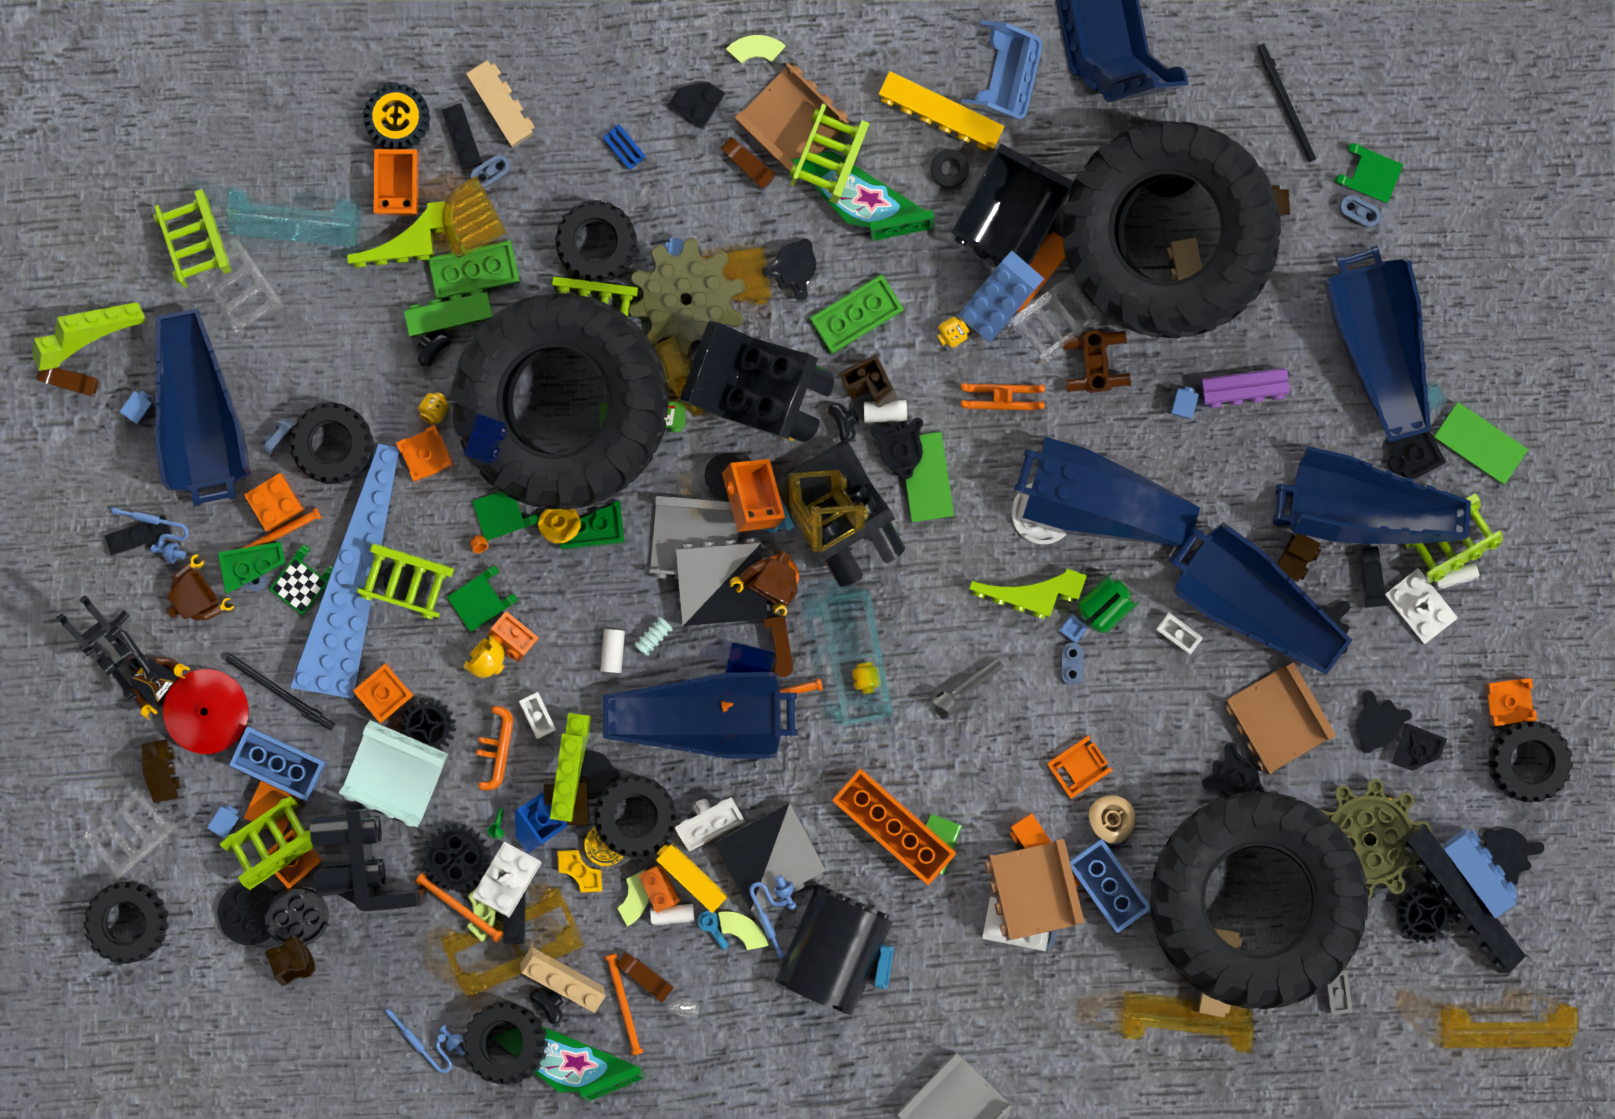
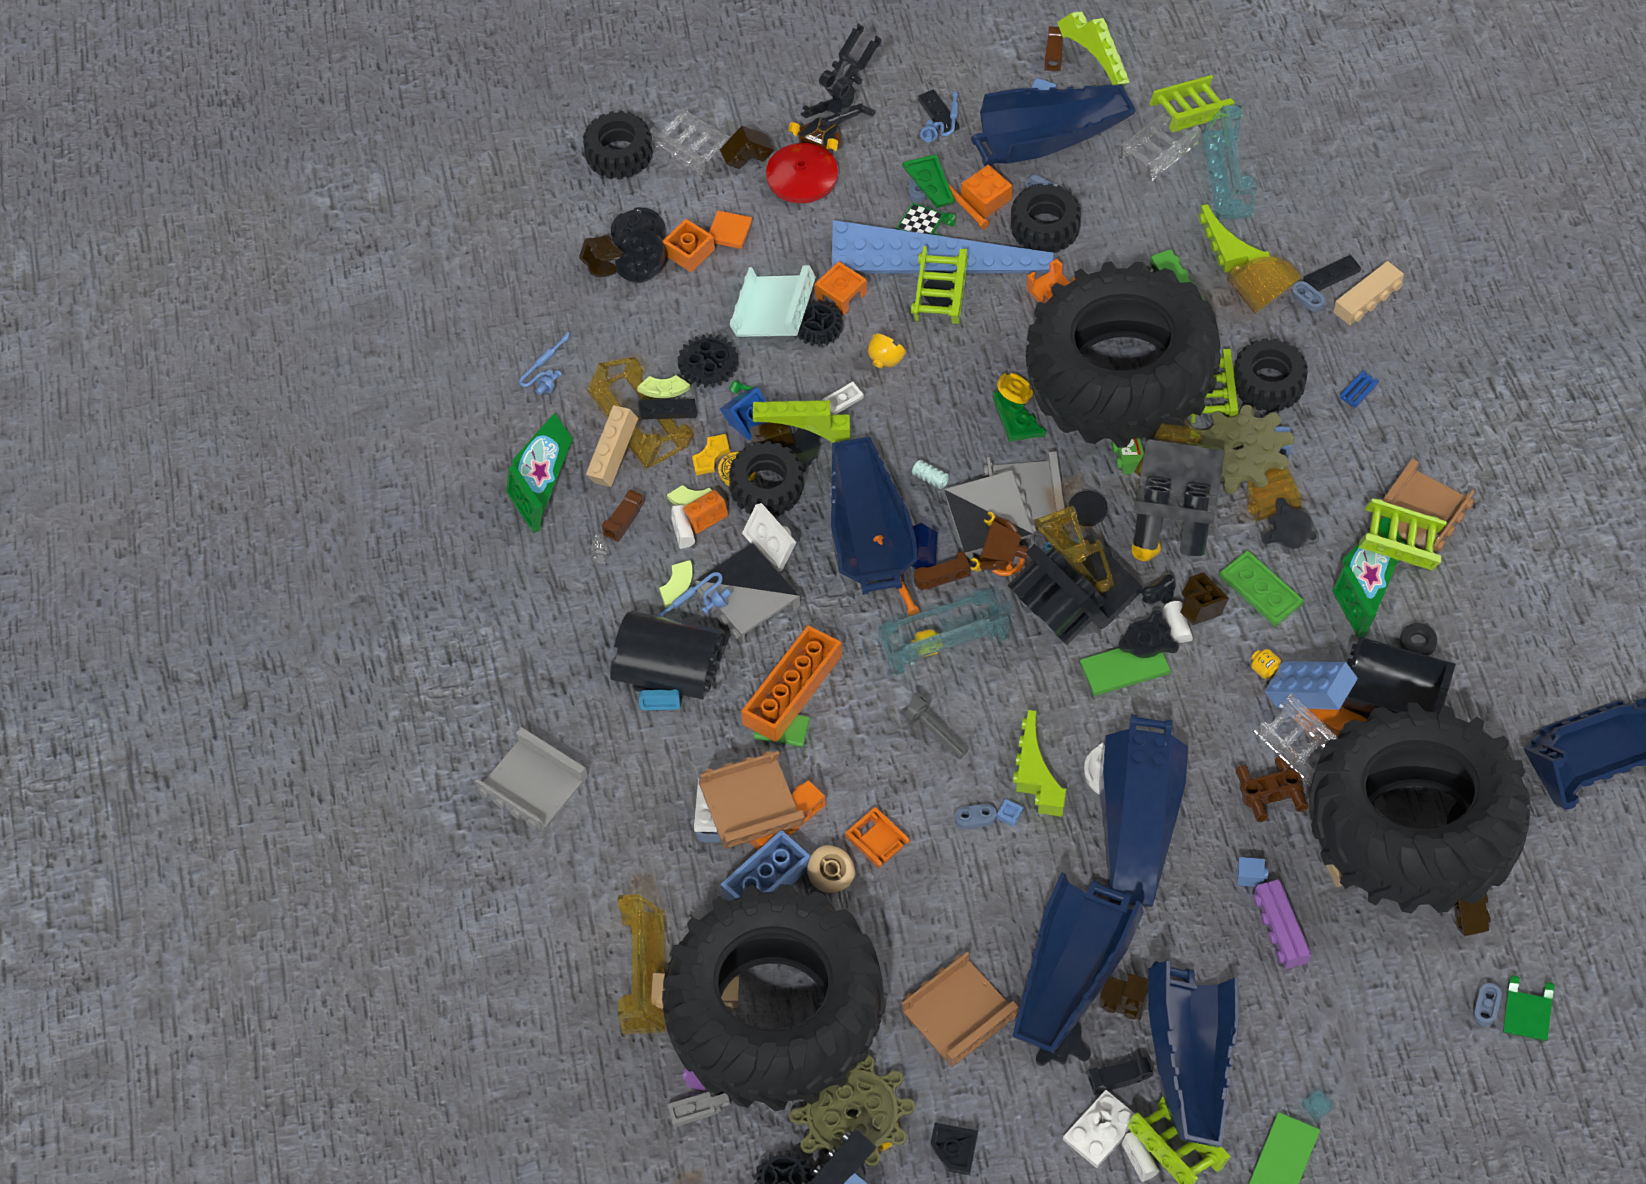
camera: 85 degrees right, 30 degrees down
reddish brown torso [167,555,234,621] -> none
medium blue brick [207,804,241,839] -> none
lime fence [220,796,315,890] -> none
black bar [226,653,336,731] -> none
medium blue brick [229,726,327,801] -> none
black piece [310,808,428,911] -> none
wheel [363,83,430,149] -> none
orange piece [374,149,419,216] -> none
orange bar [415,873,504,943] -> none
bright green tile [428,240,520,300] -> none
green flag [447,566,518,632] -> none
black tyre [462,1002,548,1085] -> none
clear blue brick [464,414,507,464] -> none
orange hinge [470,535,489,553] -> none
green flag [472,491,539,541] -> none
white plate [472,842,541,918] -> none
orange piece [475,706,513,790] -> none
orange bracket [487,611,539,662] -> none
black piece [530,988,564,1025] -> none
white brick [600,629,625,673] -> none
orange bar [604,953,643,1056] -> none
yellow window [656,843,728,913] -> none
black plate [667,82,726,129] -> none
dark azure plate [698,910,729,950] -> none
reddish brown leg [720,136,776,191] -> none
orange piece [722,459,785,532] -> none
yellowish green tile [726,35,786,64] -> none
yellow brick [878,71,1005,152] -> none
orange piece [960,383,1045,410] -> none
medium blue windscreen [961,20,1042,119] -> none
green cylinder [1078,572,1139,633] -> none
white brick [1156,612,1203,655] -> none
black tile [1202,742,1264,796] -> none
black bar [1257,43,1317,162] -> none
dark blue windscreen [1323,246,1431,442] -> none
black tile [1355,690,1412,753] -> none
black plate [1388,431,1446,479] -> none

